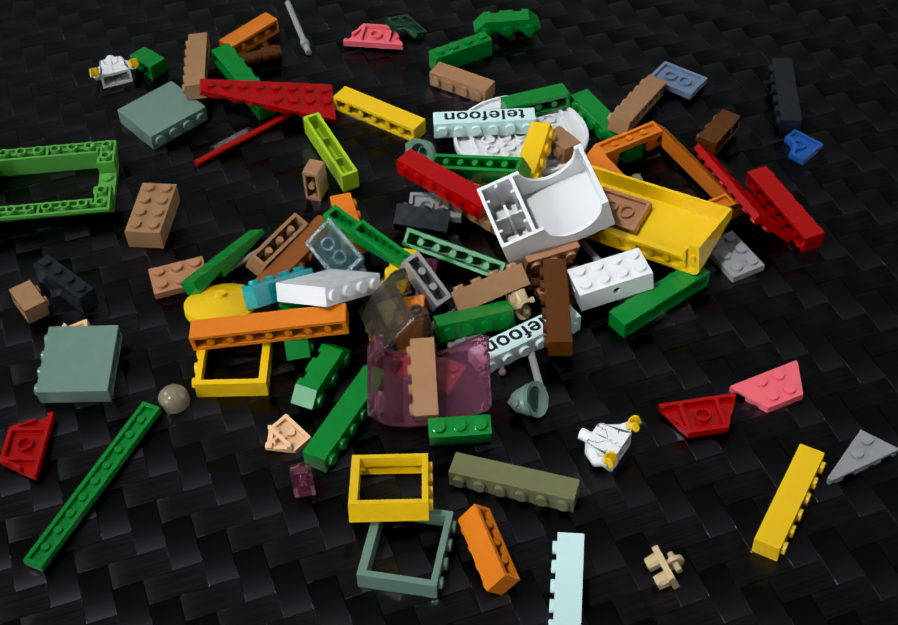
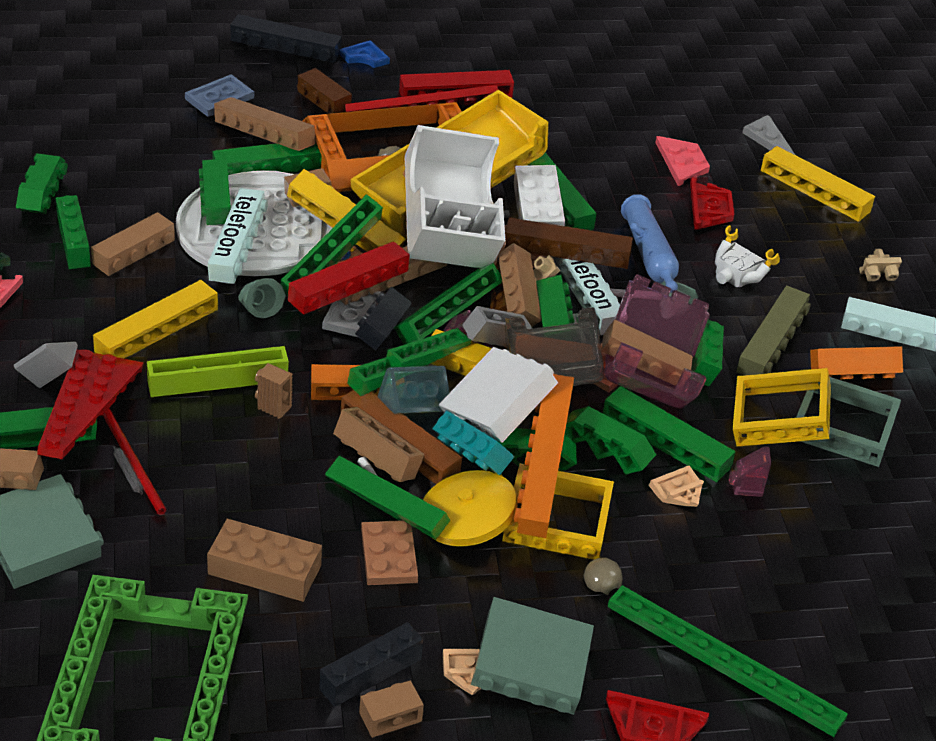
camera: 85 degrees left, 5 degrees down
none -> light grey slope [14,342,78,388]
none -> medium blue piece [621,194,679,293]

